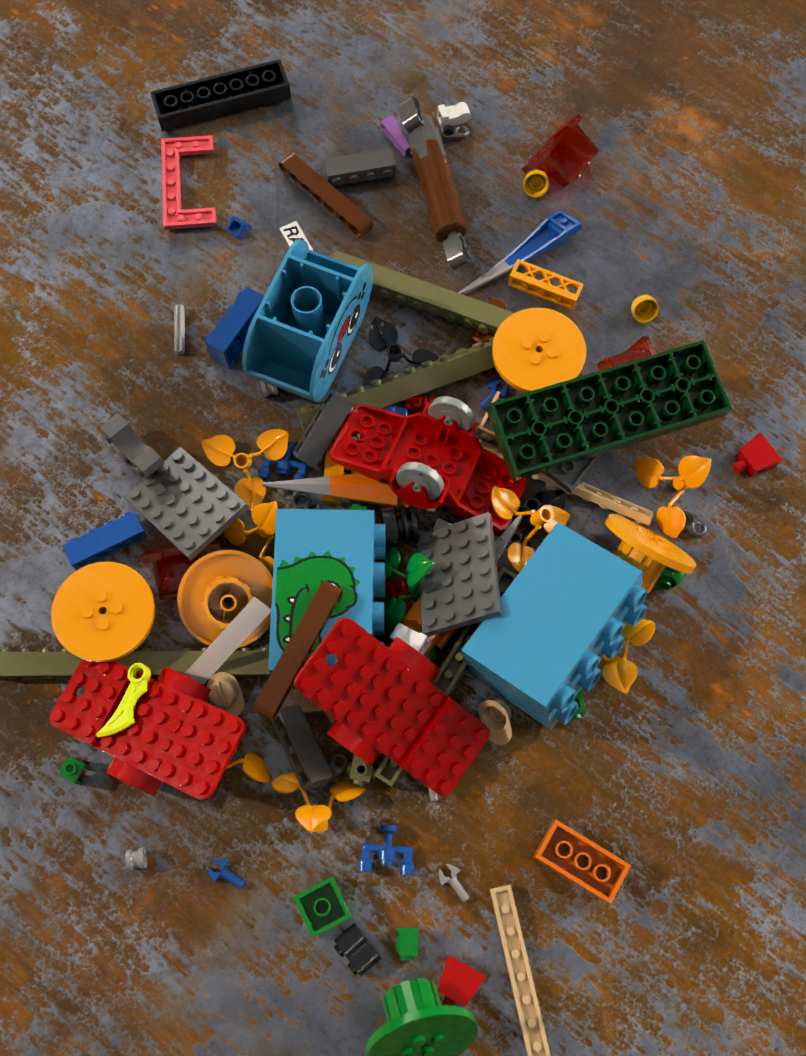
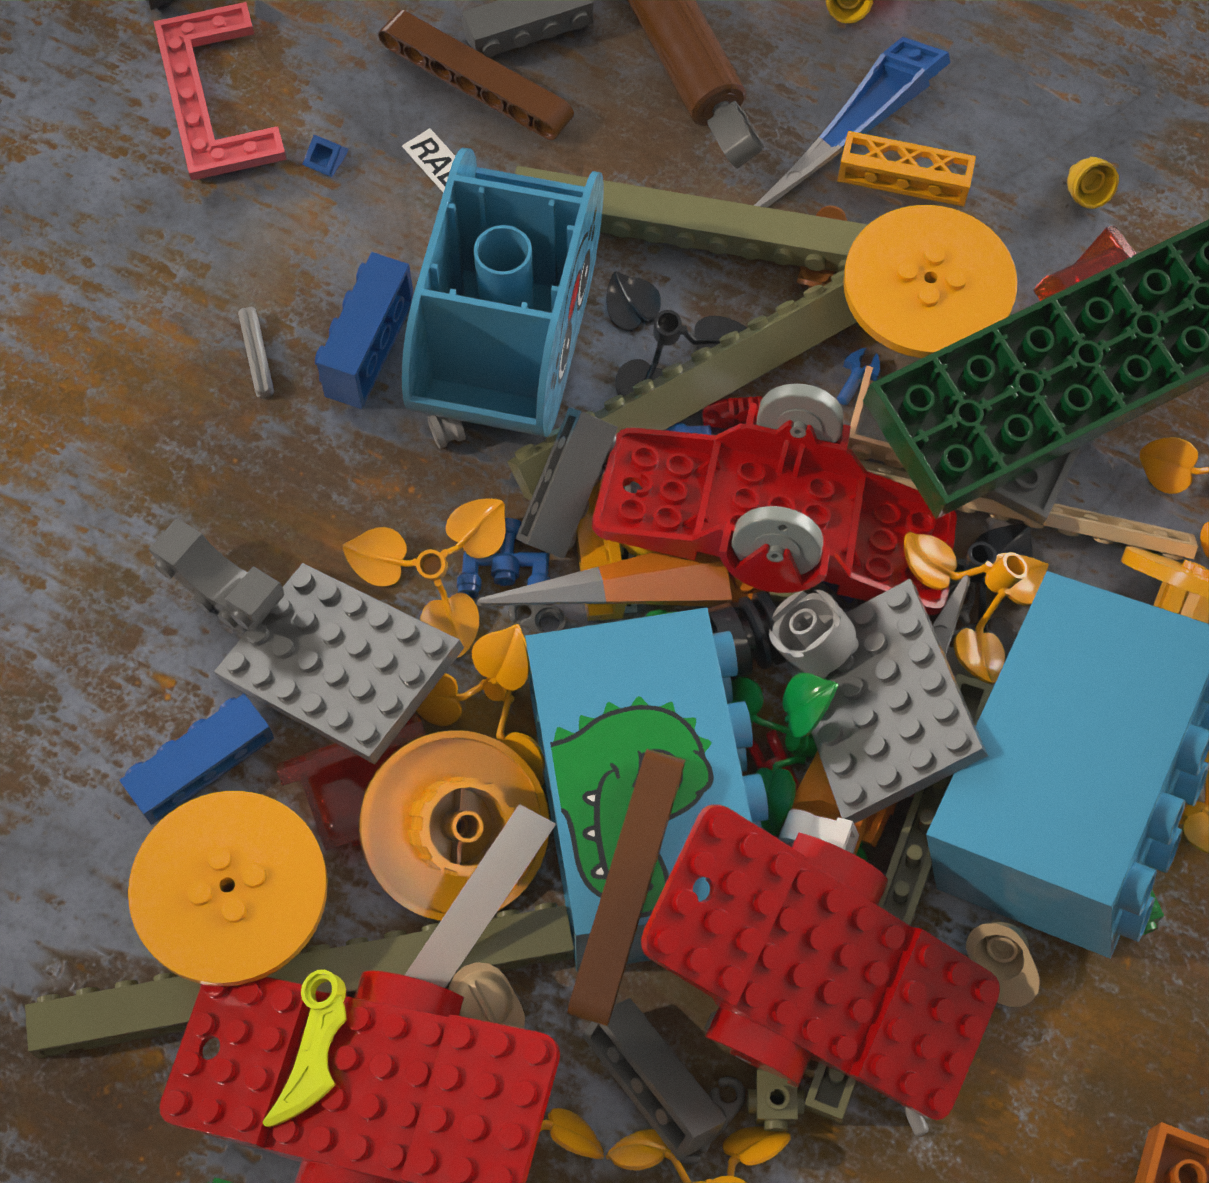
camera: 10 degrees left, 5 degrees down
none -> light grey brick [769,590,859,679]

